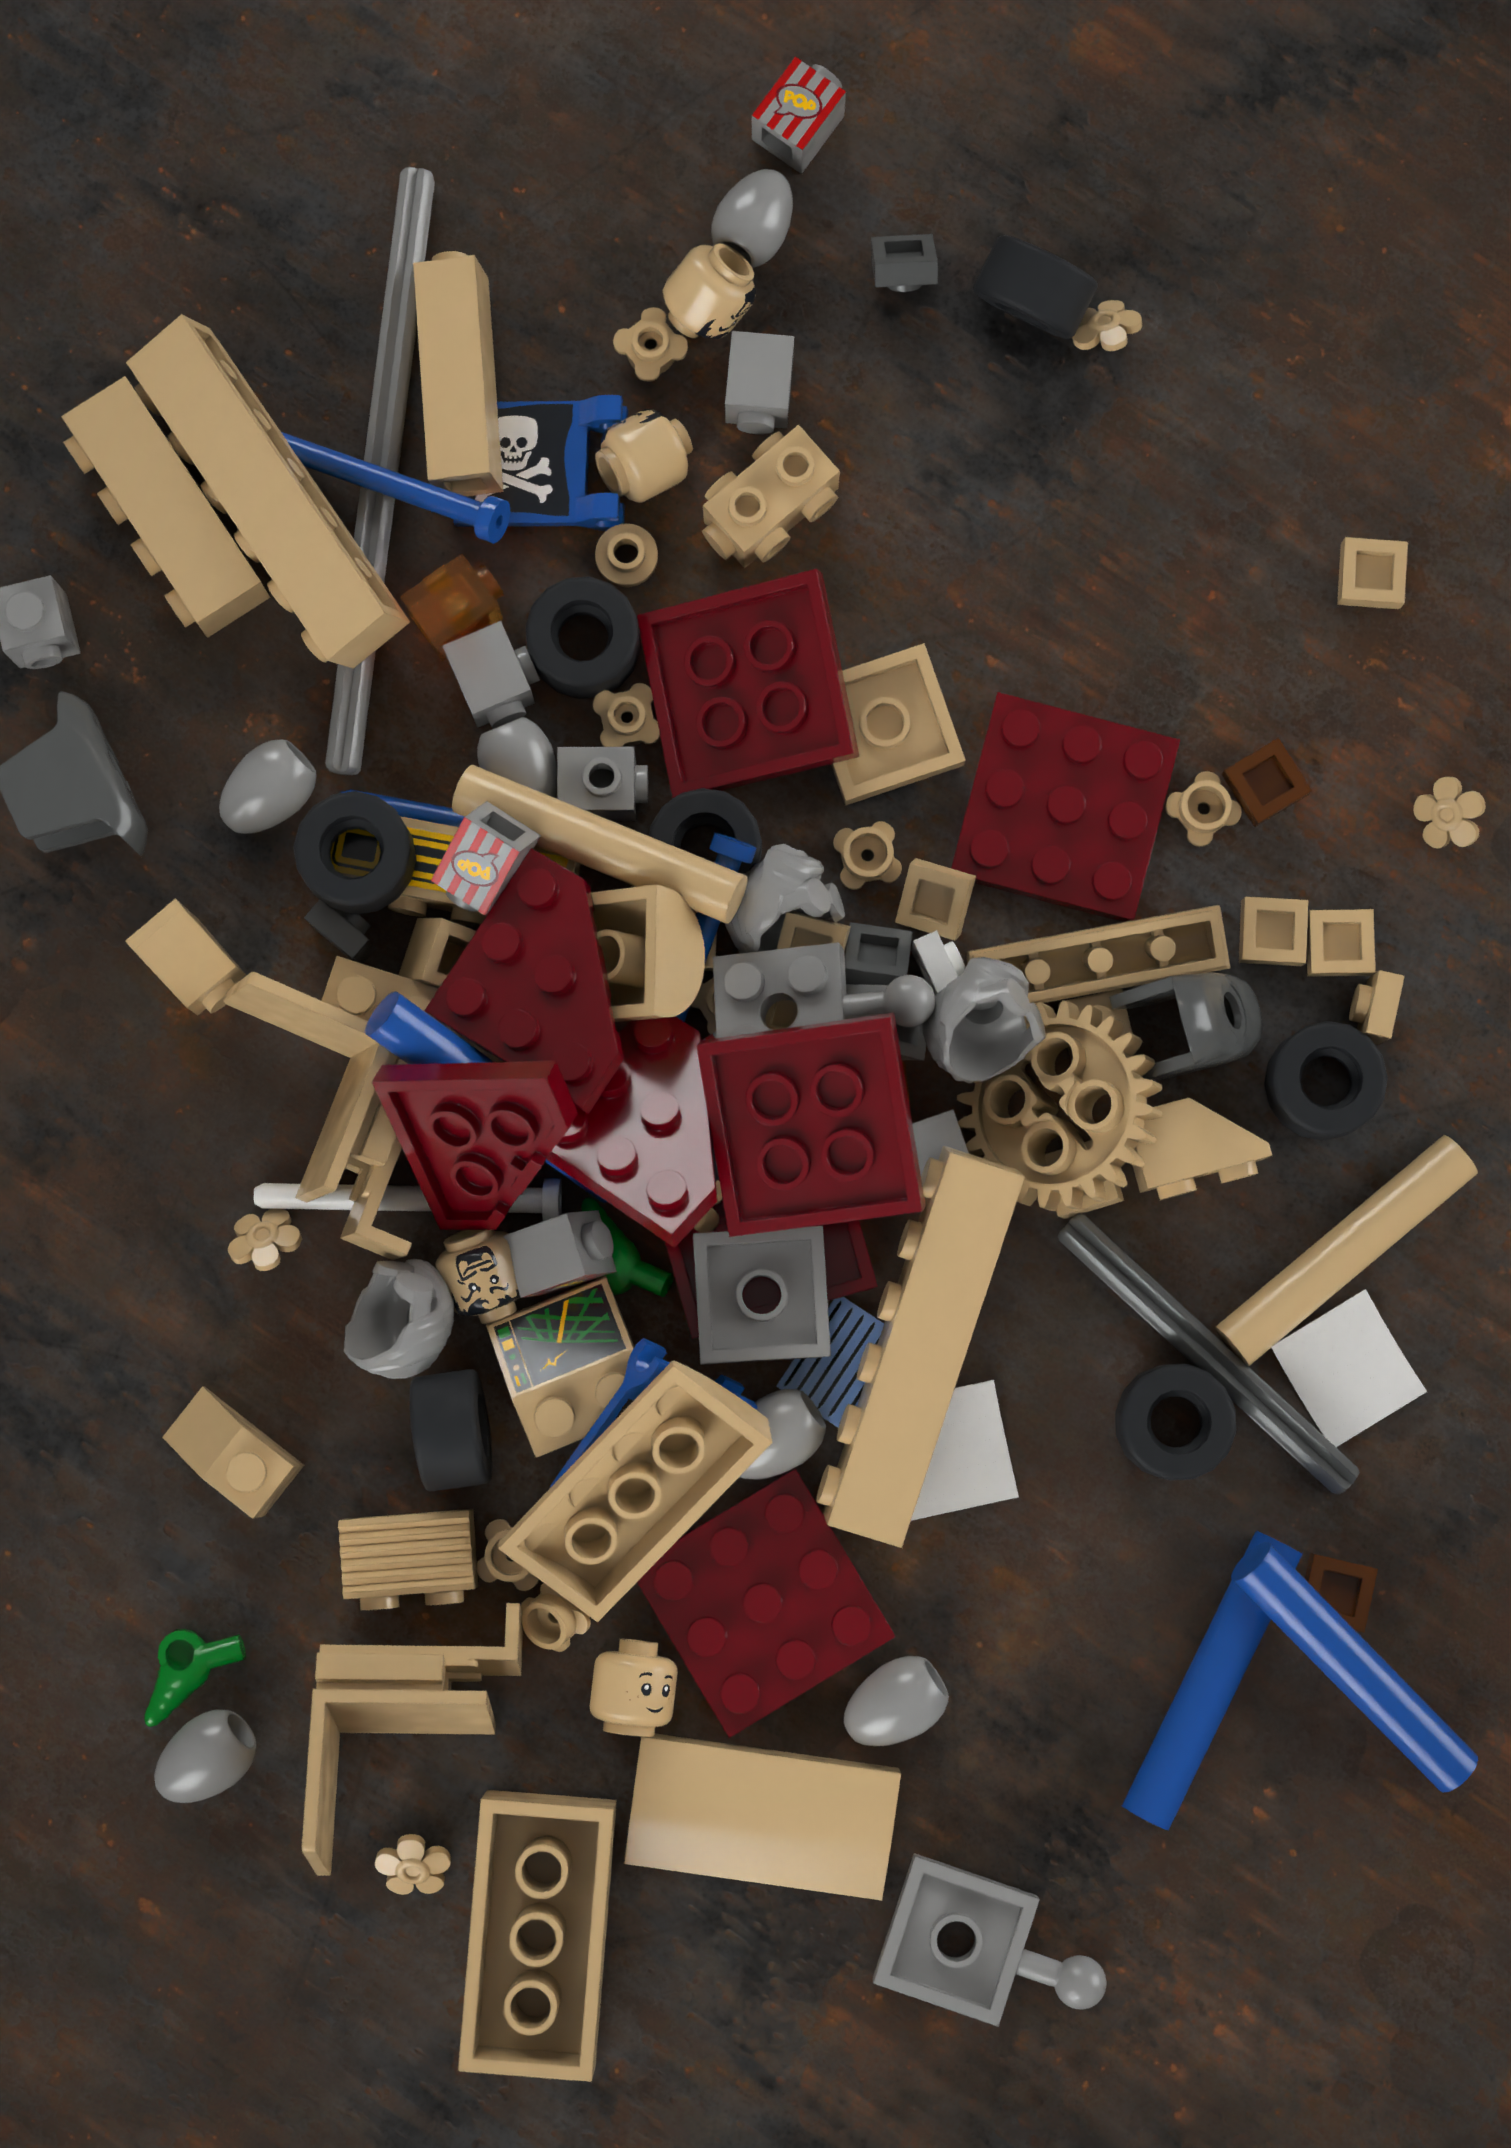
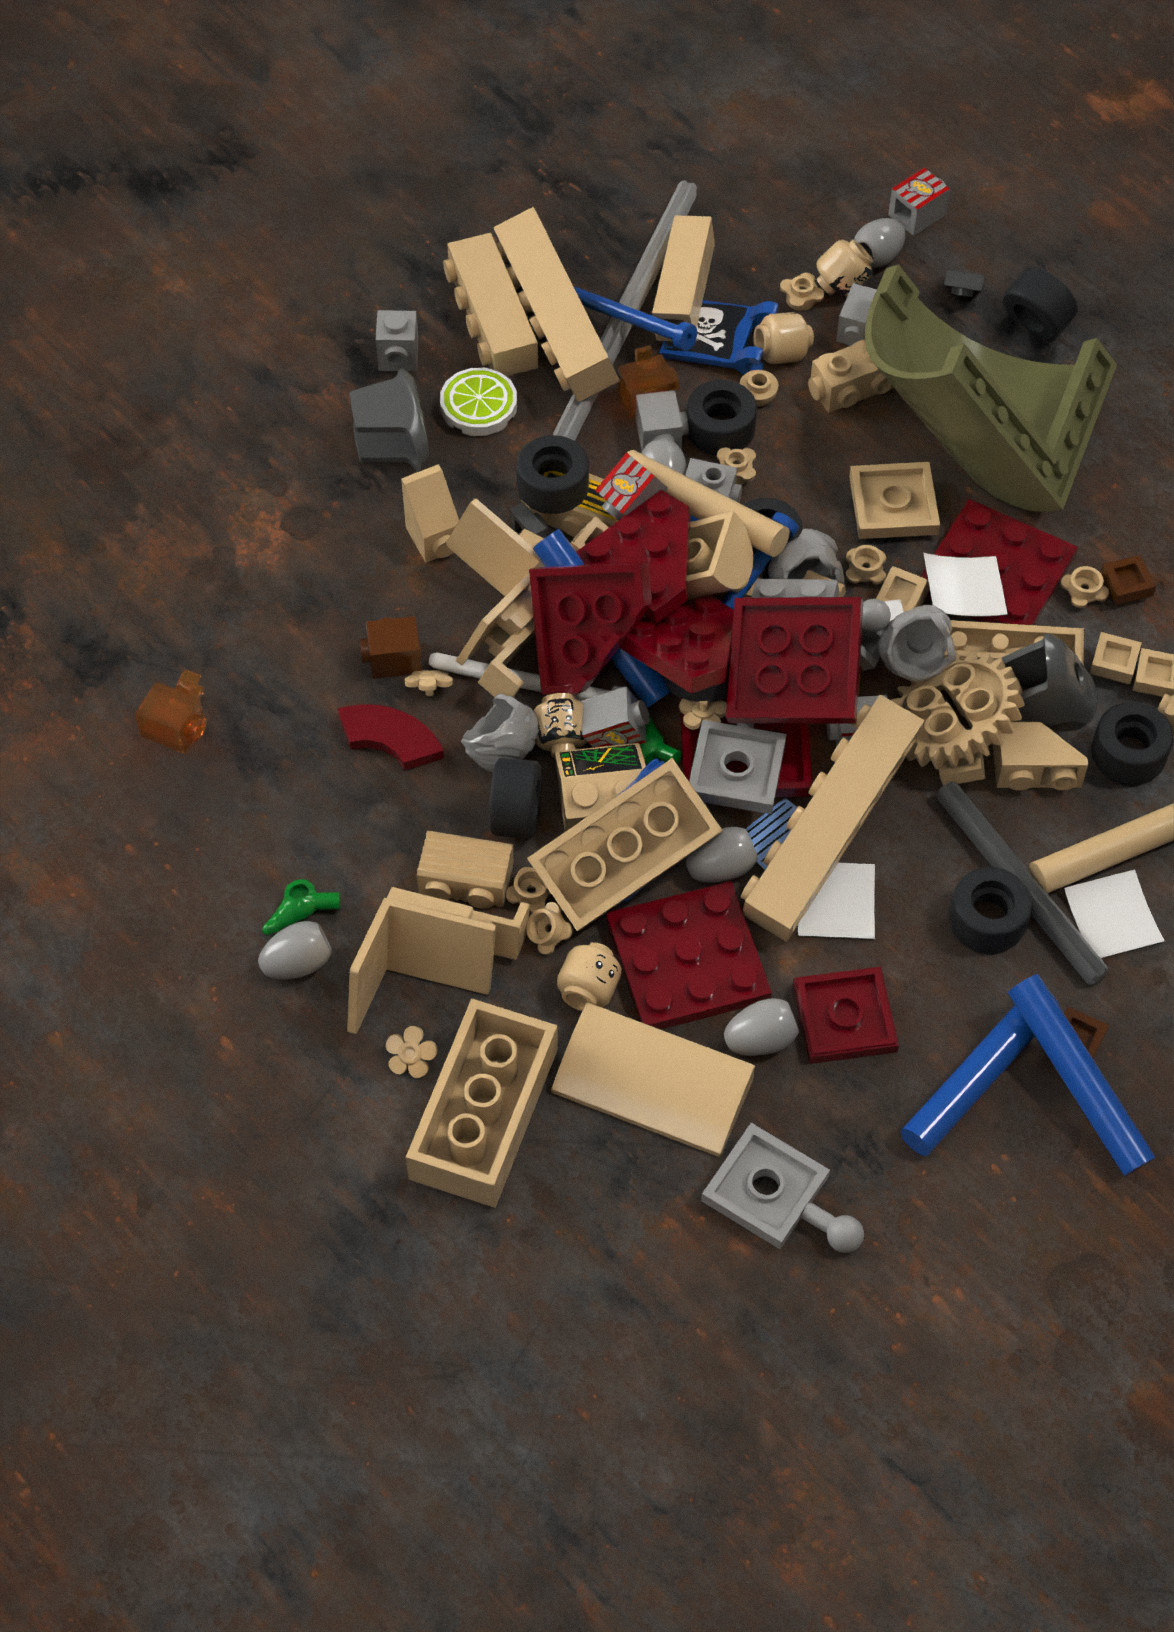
camera: 15 degrees right, 25 degrees down
tan slope [162,1386,304,1519] -> none
light grey animal [219,739,317,834] -> none
dark red plate [637,568,860,798] -> none
tan plant [1072,300,1142,351] -> none
none -> dark red tile [337,704,444,771]
none -> reddish brown brick [360,616,422,679]
none -> tile [440,368,517,436]
none -> dark red tile [793,966,899,1064]
none -> olive panel [865,264,1117,512]
none -> white sticker [923,553,1007,616]

